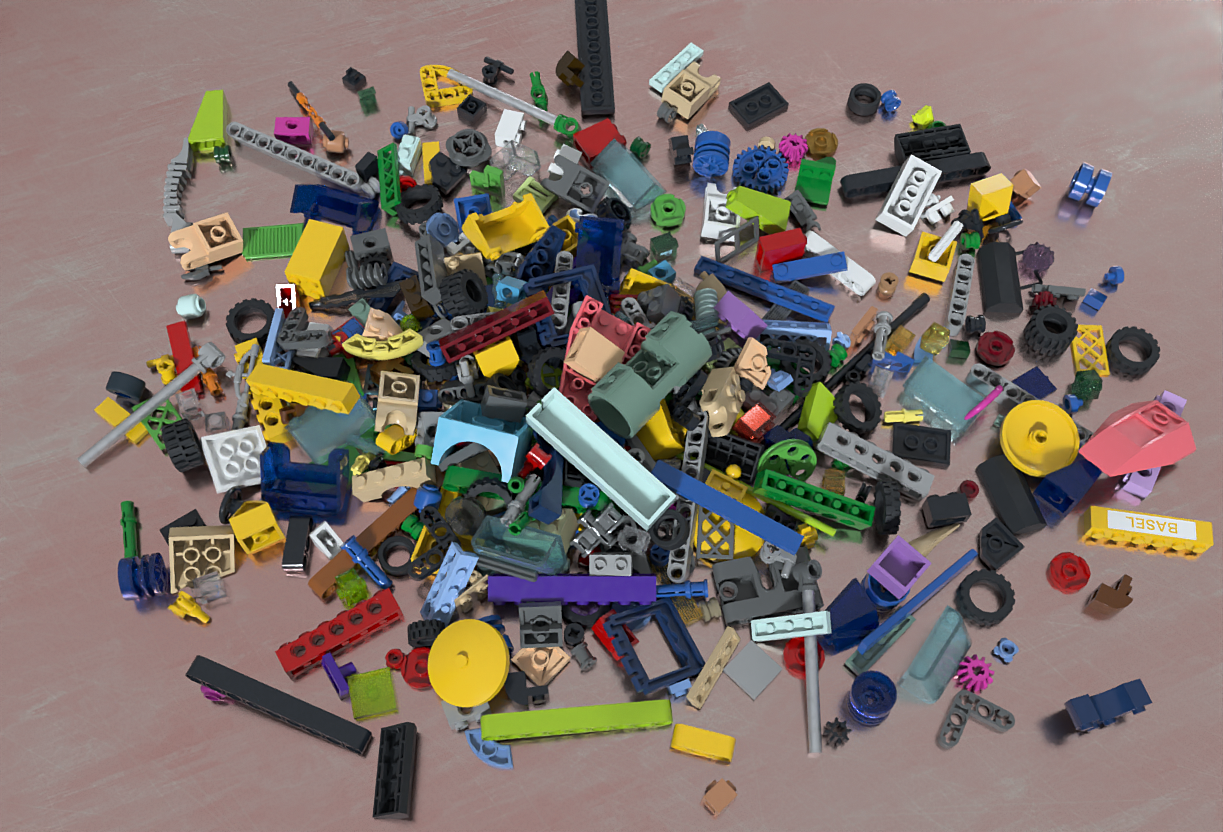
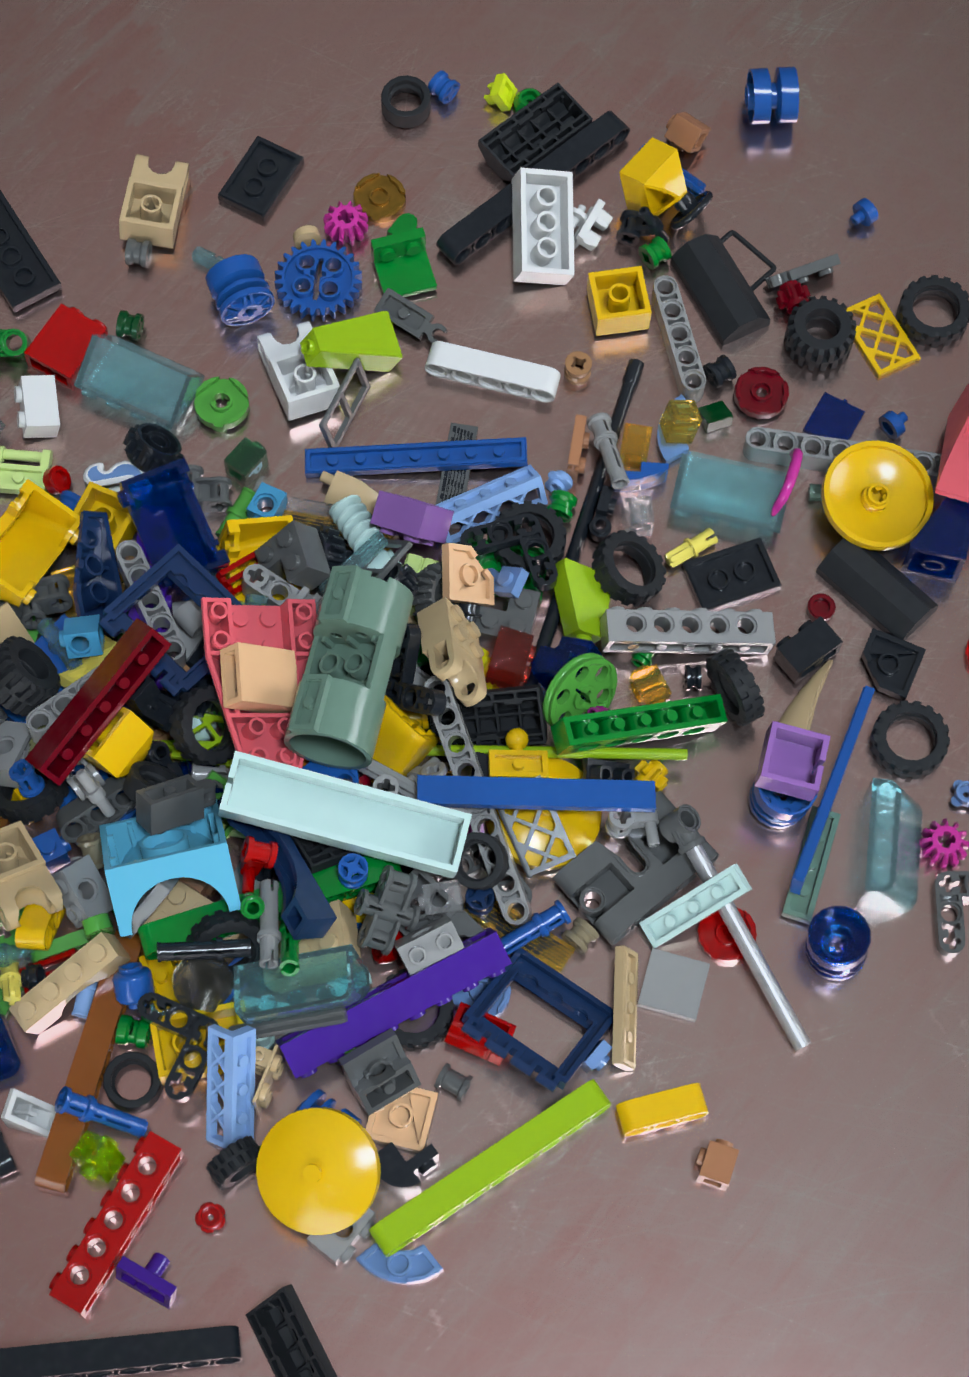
camera: 30 degrees left, 5 degrees up
clear neon green plate [347,667,397,720] -> none
red tile [401,647,432,690] -> none
dark grey brick [540,154,610,214] -> none
black wheel [564,623,585,648] -> none
light aqua plate [649,43,704,93] -> none
black brick [668,135,694,165] -> none
red brick [755,228,807,272] -> none
blue plate [772,251,848,284] -> none
clear blue slope [823,578,879,652] -> none
black gear [823,717,852,747] -> none
white axle [928,221,963,262] -> none
clear purple gear [1022,242,1054,273] -> none
clear green brick [1072,370,1103,401] -> none
blue slope [1083,288,1107,310] -> none
none -> red tile [43,465,71,495]
none -> black pin [157,937,251,962]

